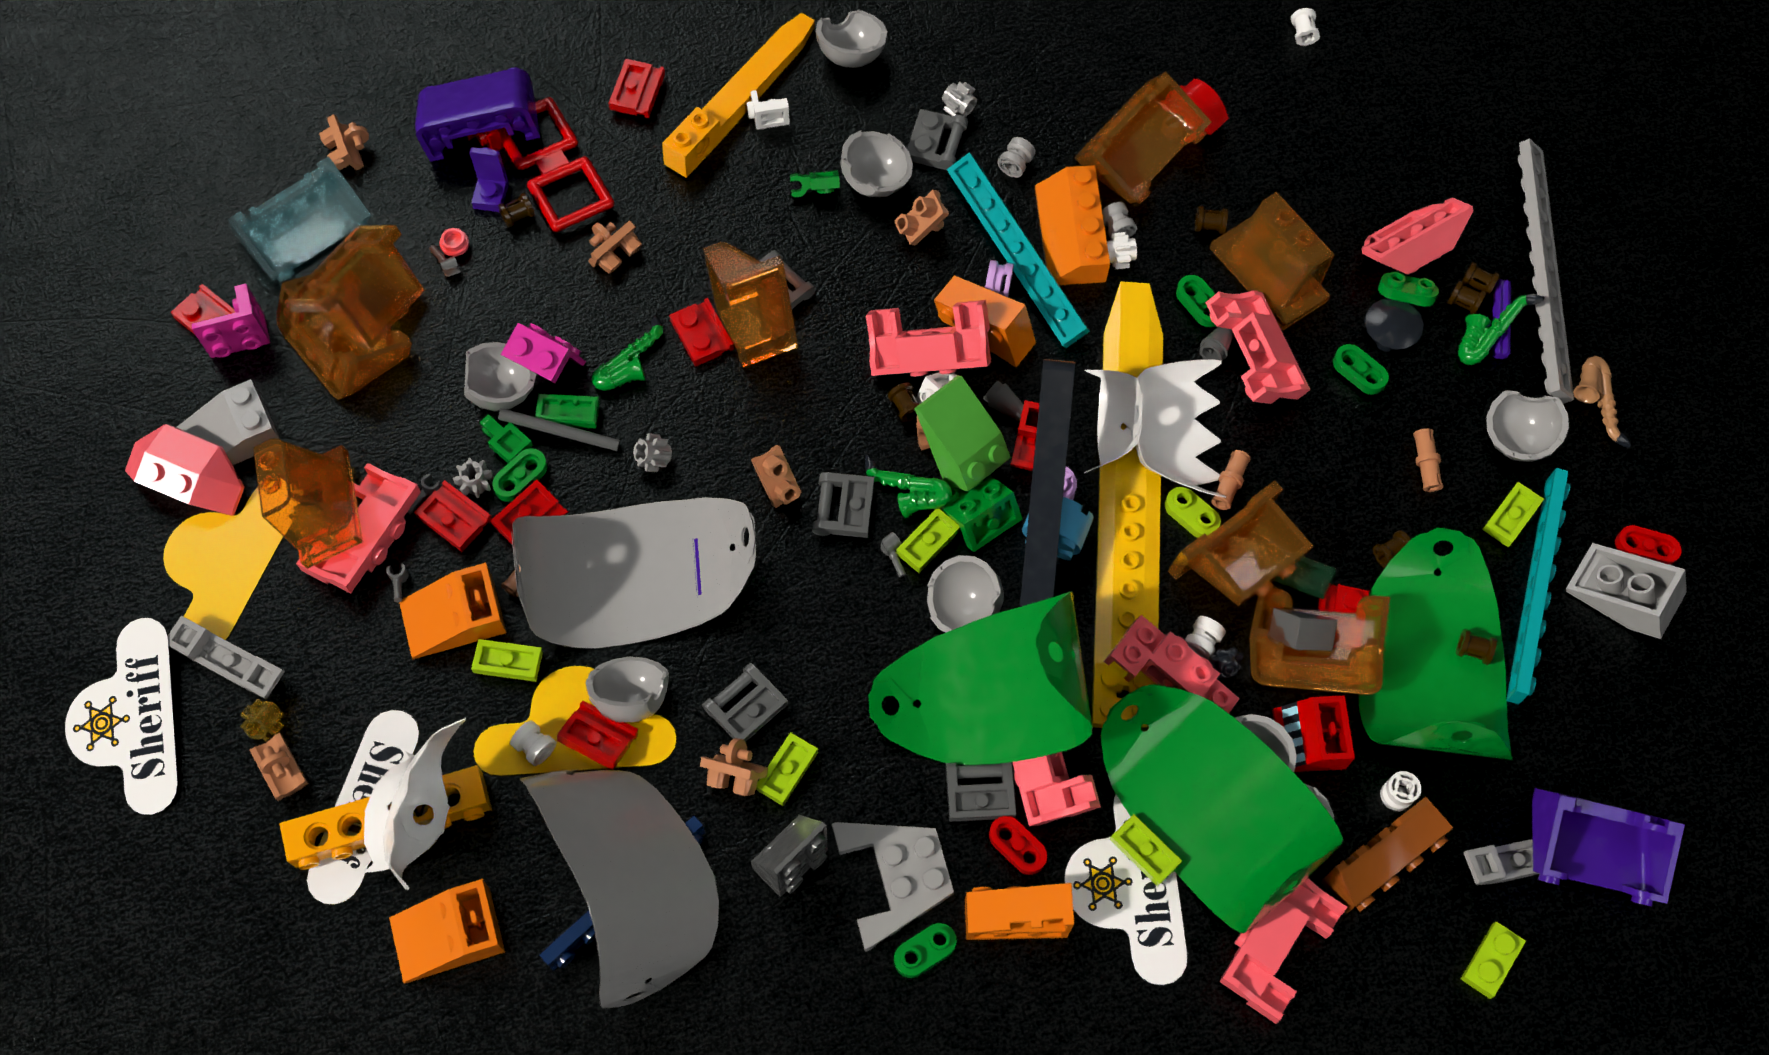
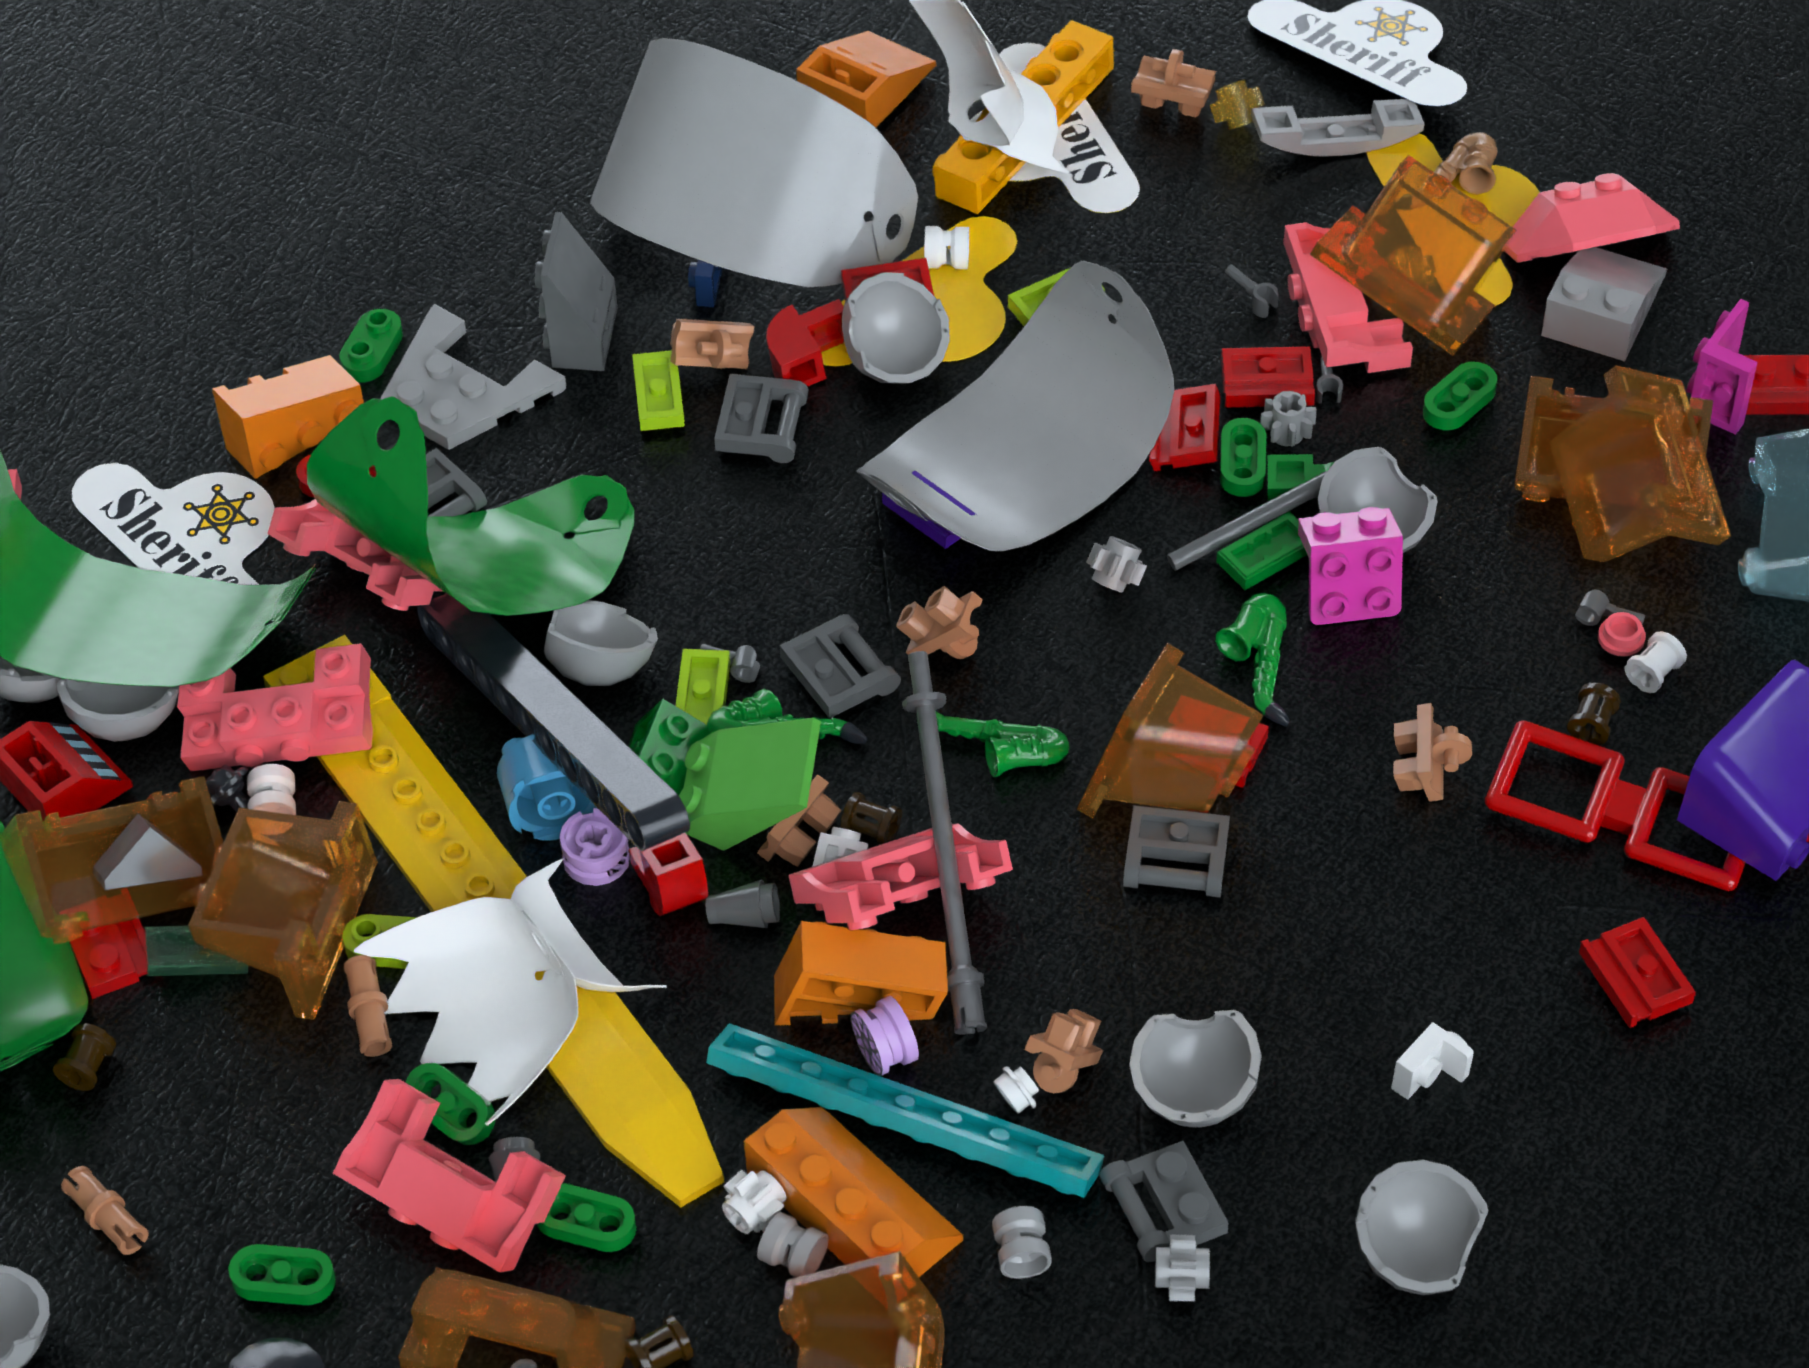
camera: 145 degrees right, 15 degrees down
orange slope [399,563,507,659] -> none
dark purple bracket [470,148,509,212] -> none
light orange piece [662,13,815,178] -> none
green plate [790,171,840,197] -> none
lime plate [1109,814,1182,887] -> none
none -> green plate [405,1063,495,1145]
none -> red brick [766,299,844,387]
none -> flat silver bar [902,651,987,1035]
none -> green piece [935,709,1070,777]
none -> white plate [993,1066,1039,1113]
none -> medium nougat piece [1389,132,1498,210]
none -> green plate [1423,362,1497,430]
none -> white bush [1624,631,1687,693]

